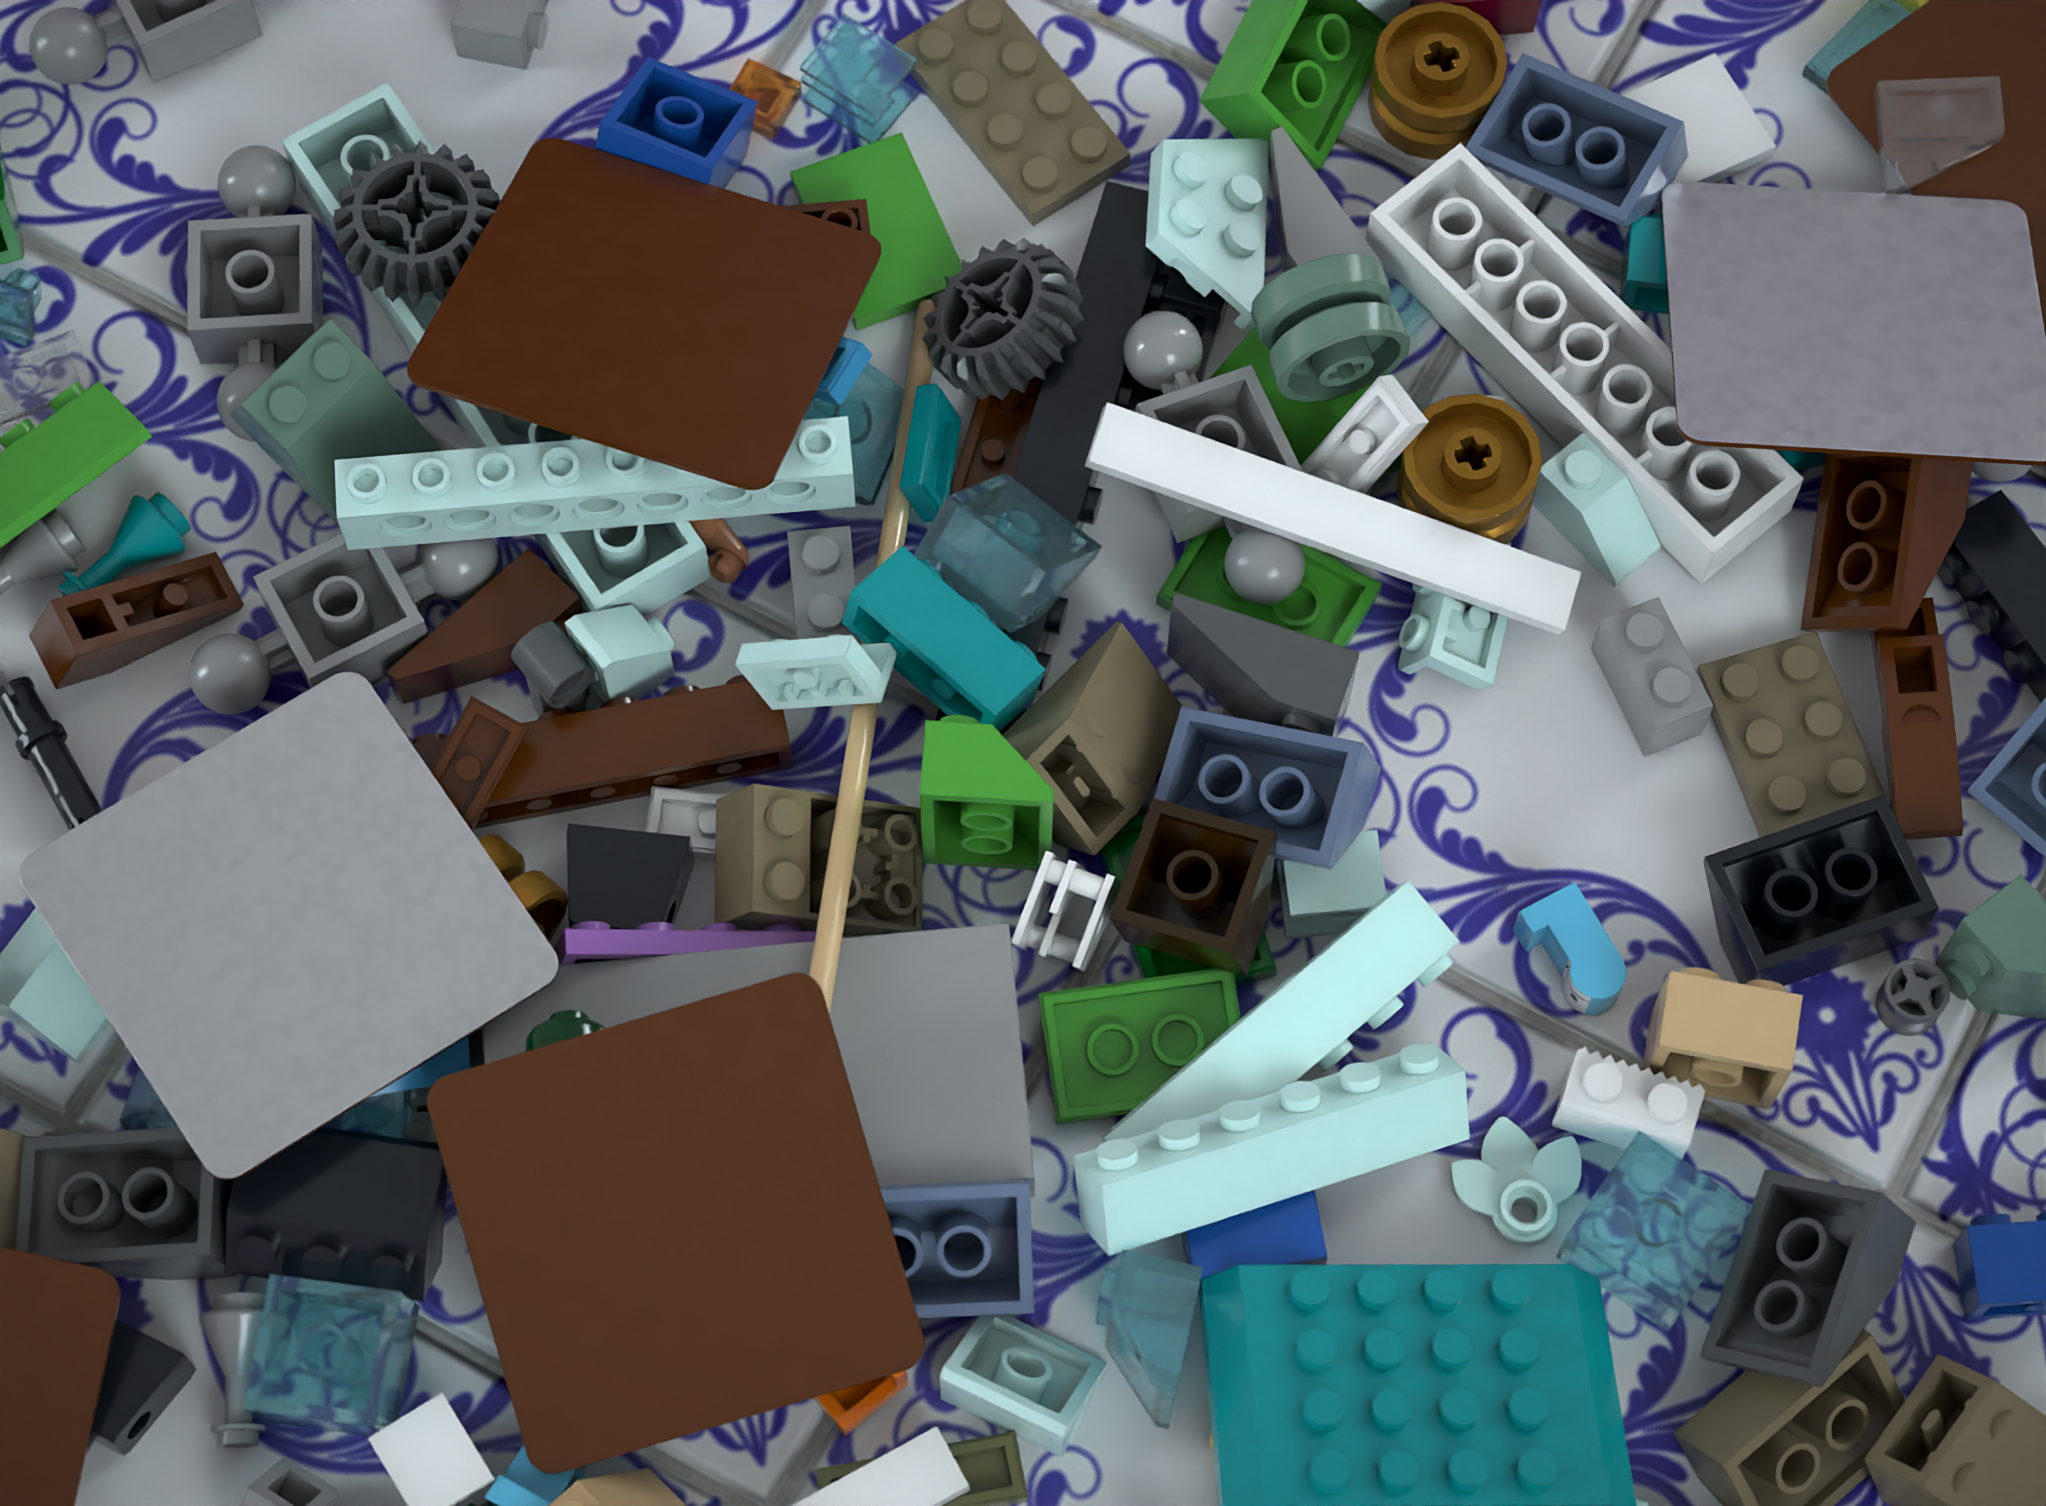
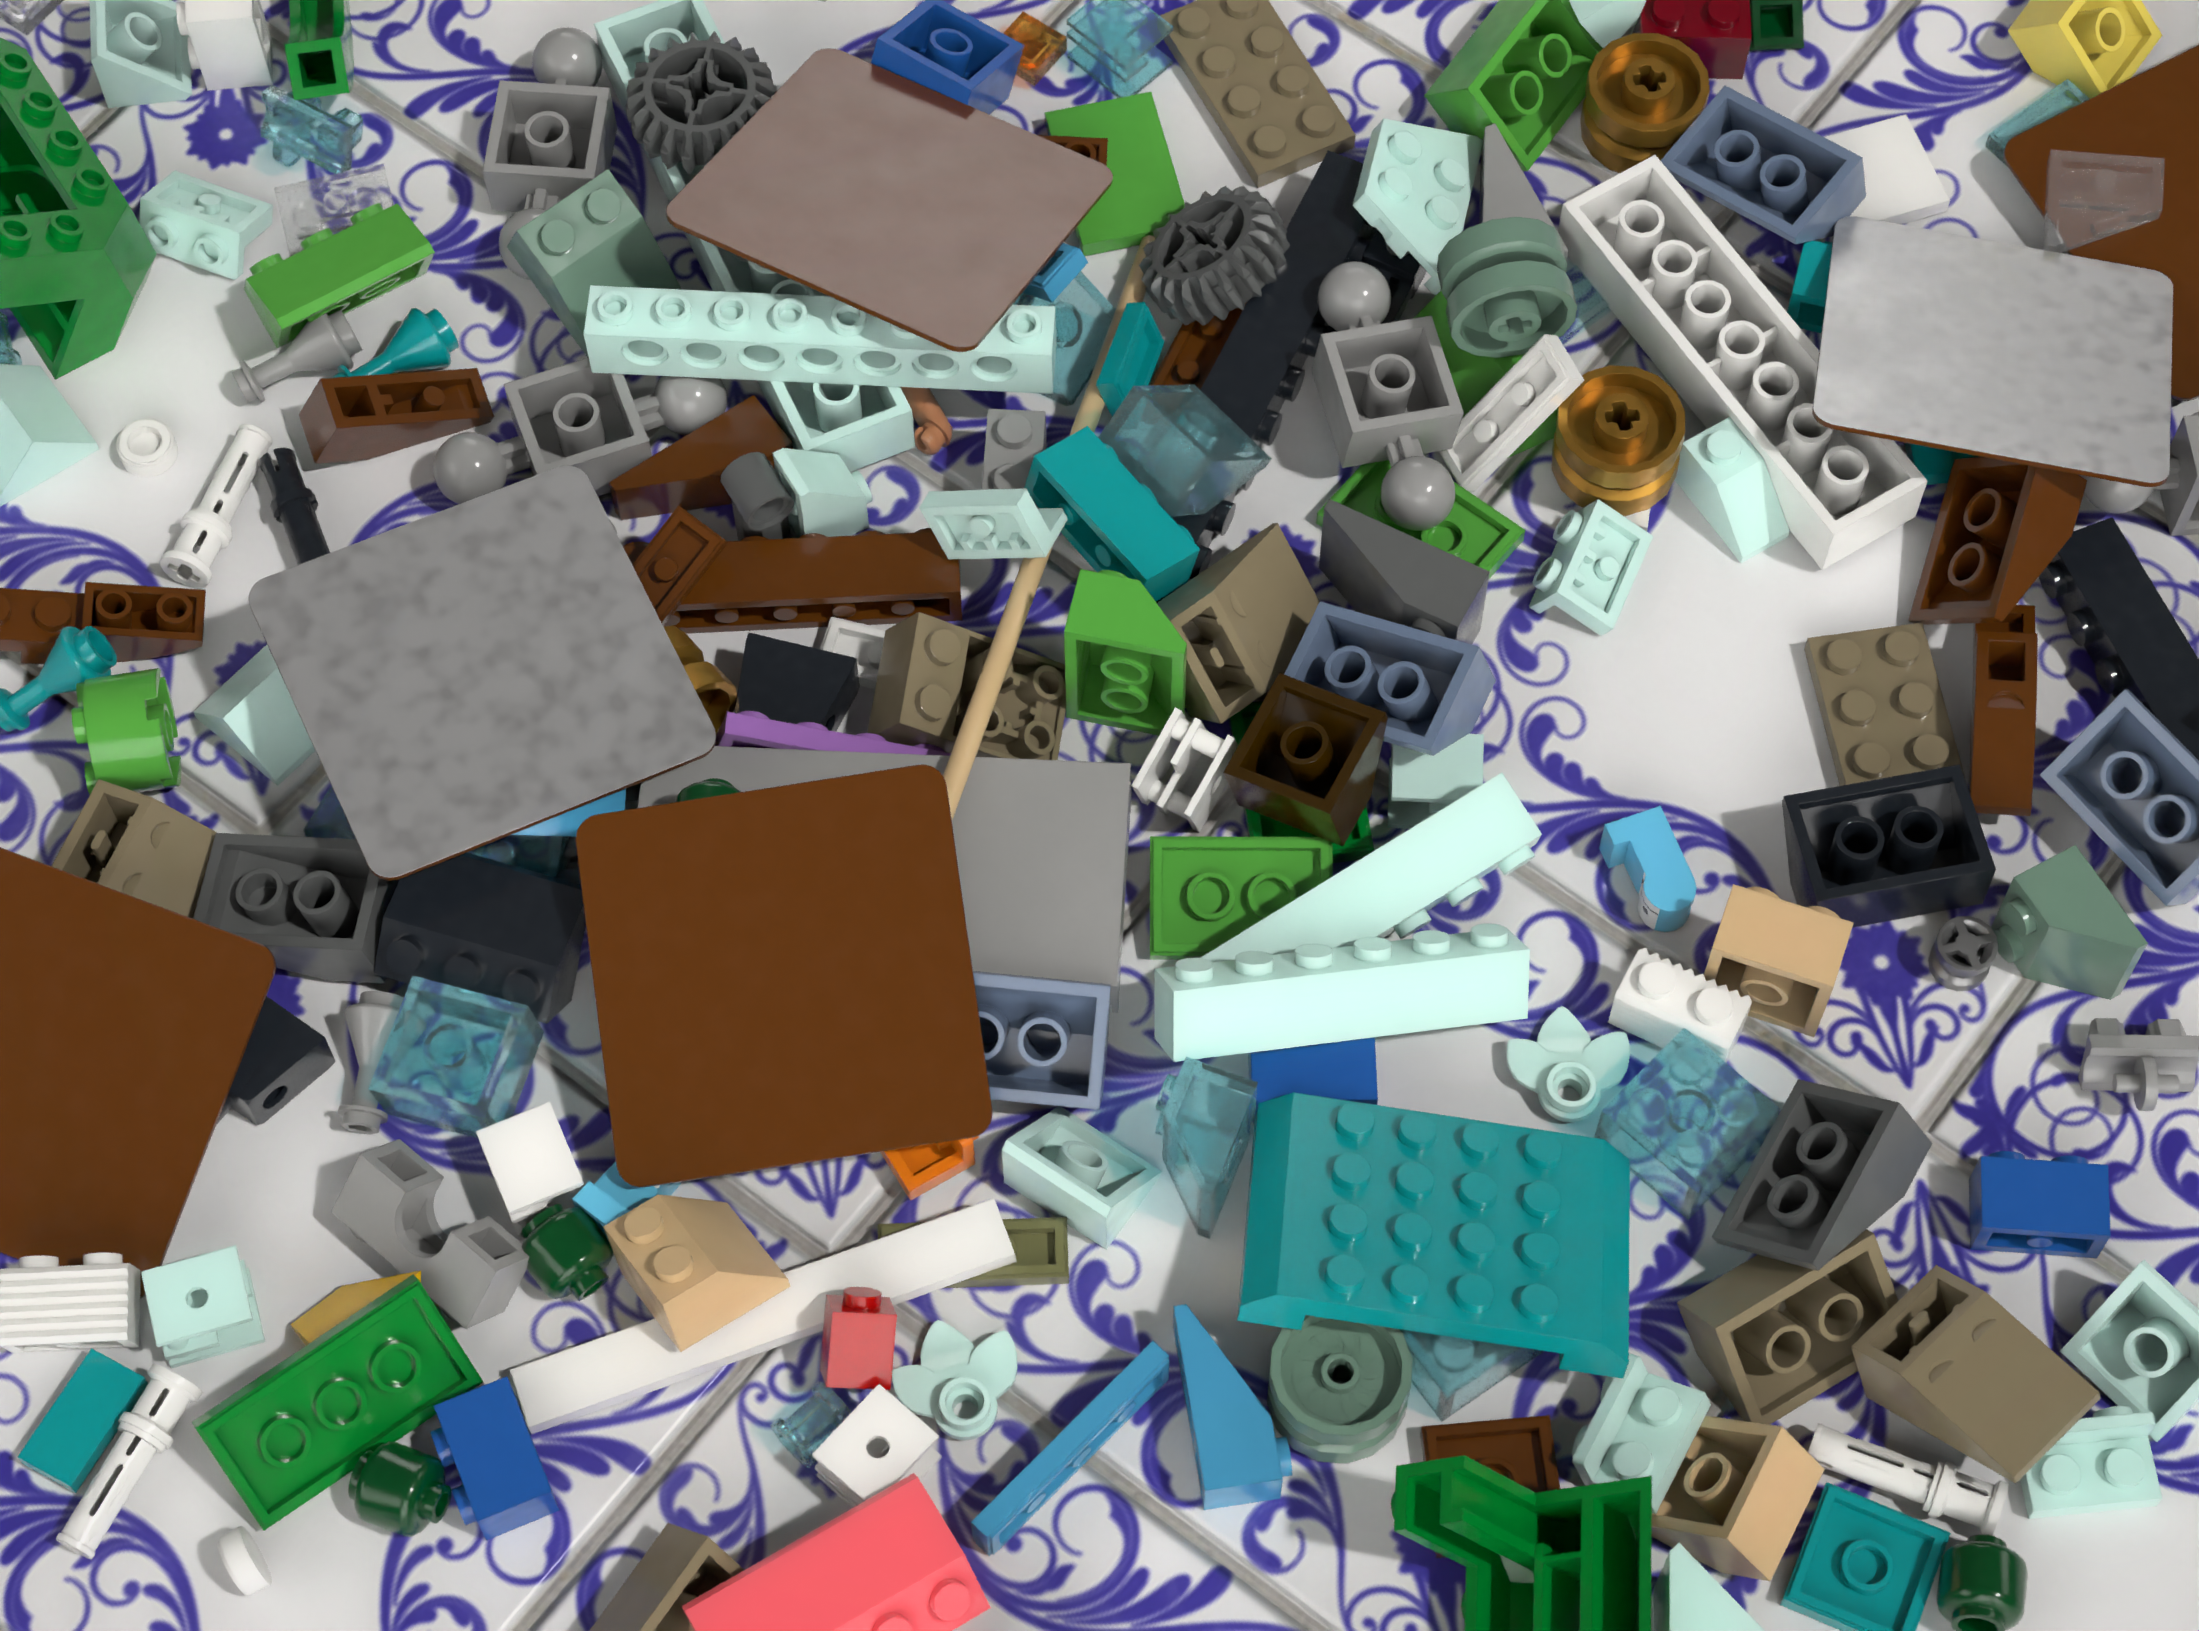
camera: 10 degrees right, 5 degrees down
white tile [1085,402,1582,635] -> none
light grey brick [1591,597,1713,757] -> none

